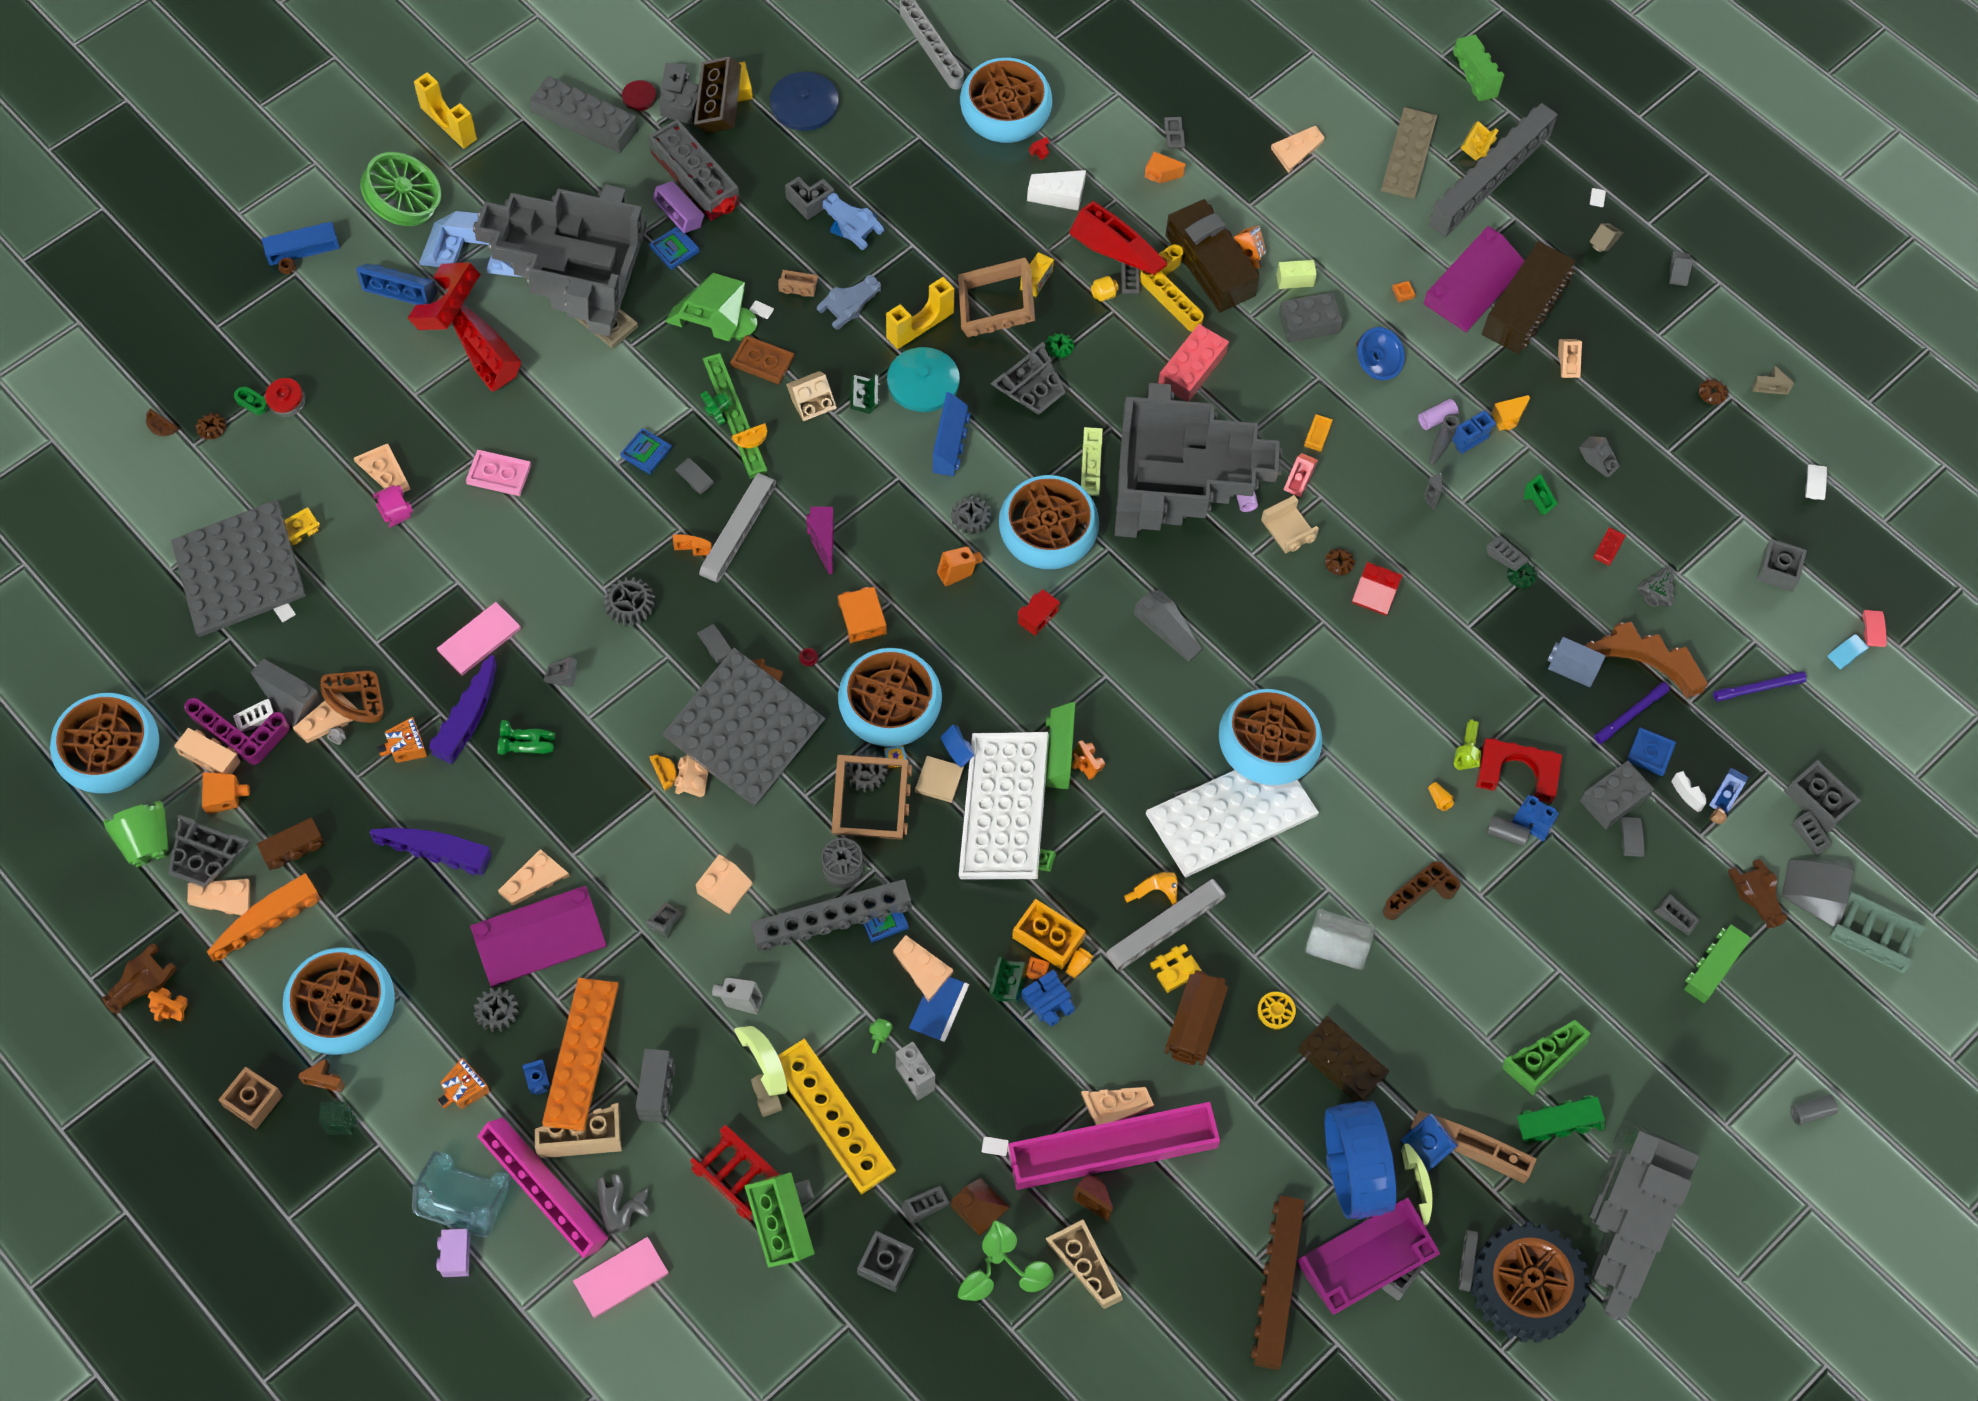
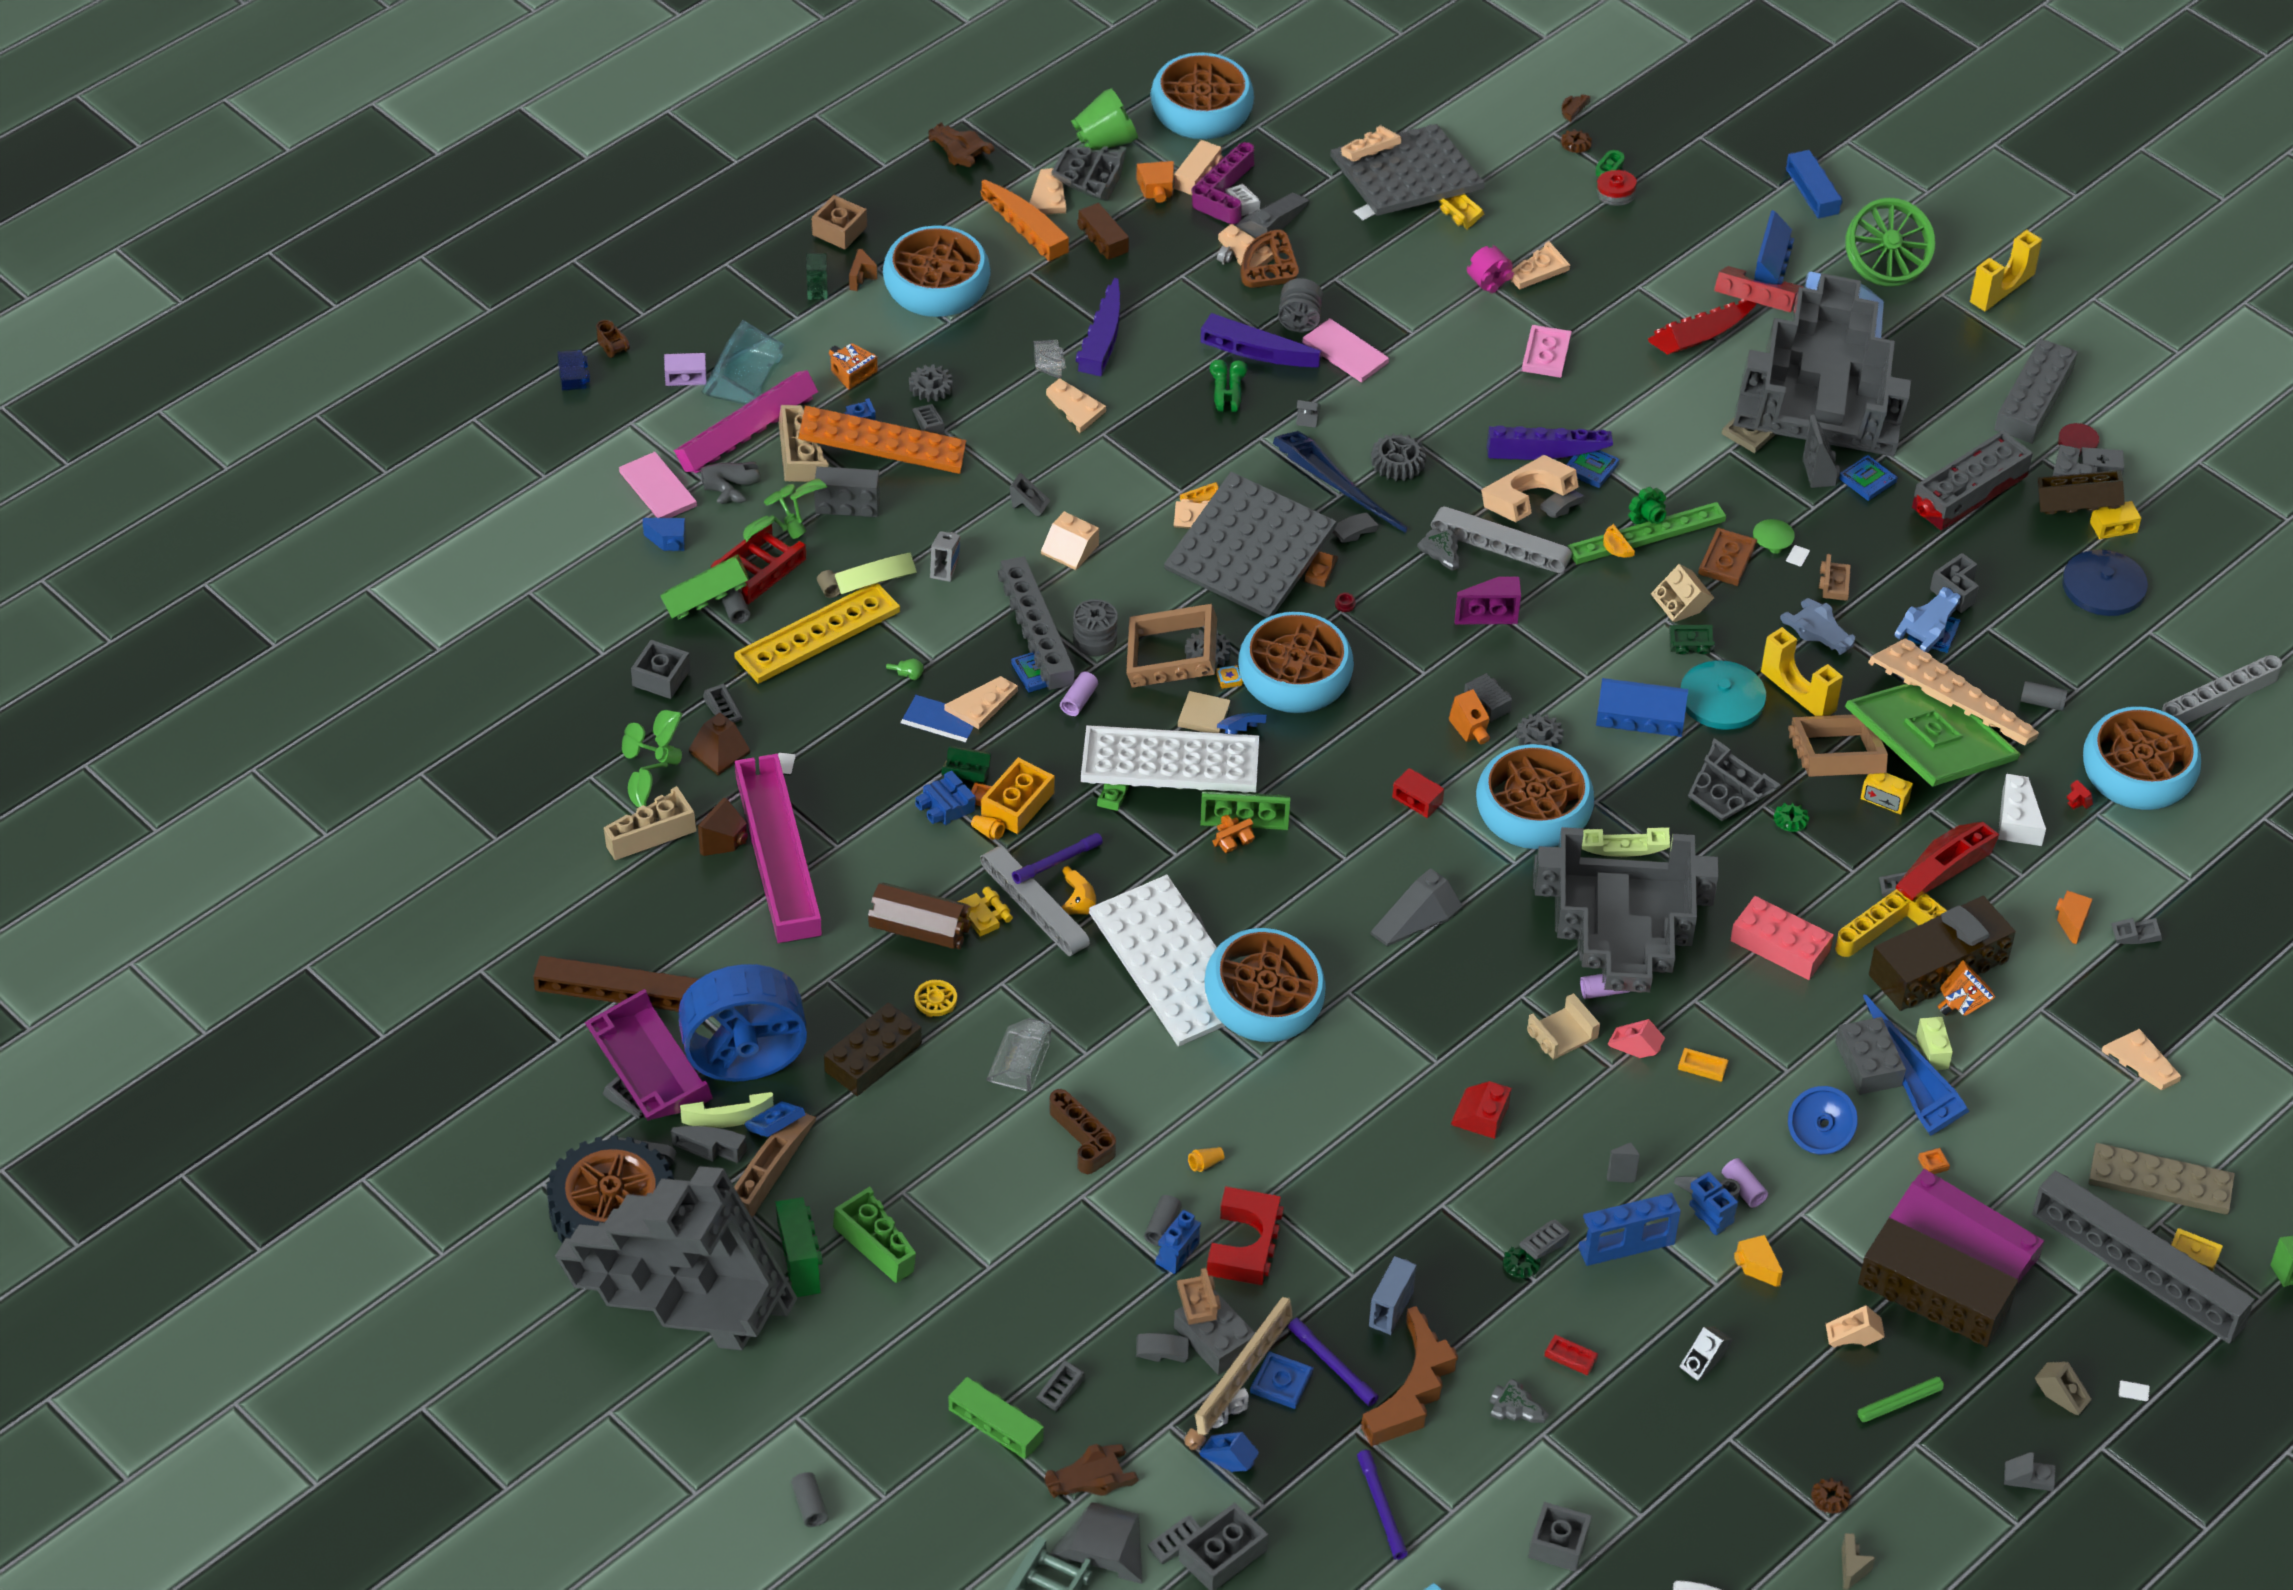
camera: 90 degrees right, 15 degrees down
orange hips [148,988,188,1022] -> none
reddish brown plate [278,258,296,275] -> none
orange torso [377,717,427,763] -> none
magenta slope [470,886,607,987] -> none
medium lavender brick [653,181,704,233] -> none
bright green wedge [665,273,745,342] -> none
orange slope [673,535,712,556] -> none
orange panel [838,587,887,643] -> none
light grey window [895,1042,935,1101] -> none
light nougat wing [1081,1087,1154,1125] -> none
yellow head [1091,276,1118,302] -> none
reddish brown gear [1325,547,1355,575] -> none
lime piece [1454,719,1482,770] -> none
green slope [1524,474,1558,515] -> none
none -> clear blue brick [558,350,590,390]
none -> reddish brown piece [596,320,630,358]
none -> blue slope [643,518,686,551]
none -> dark grey slope [671,1126,747,1163]
none -> bright green plant [743,479,827,542]
none -> dark grey slope [913,404,945,435]
none -> dark purple piece [1012,833,1103,884]
none -> clear slope [1034,340,1065,379]
none -> lavender pin [1060,672,1098,716]
none -> medium nougat bracket [1177,1268,1221,1325]
none -> tan tile [1195,1297,1293,1435]
none -> dark blue plate [1273,431,1407,533]
none -> dark grey wheel [1278,278,1323,332]
none -> light nougat wing [1341,125,1401,161]
none -> dark grey rock [1417,528,1459,571]
none -> dark grey brick [1464,673,1512,722]
none -> light nougat arch [1481,455,1579,522]
none -> dark purple slope [1487,426,1613,460]
none -> blue window [1578,1193,1681,1266]
none -> dark grey slope [1803,414,1840,488]
none -> bright green tile [1845,684,2020,787]
none -> bright green axle [1857,1377,1944,1422]
none -> blue plate [1863,994,1970,1136]
none -> light nougat wing [1868,638,2039,745]
none -> dark grey pin [2020,681,2068,711]

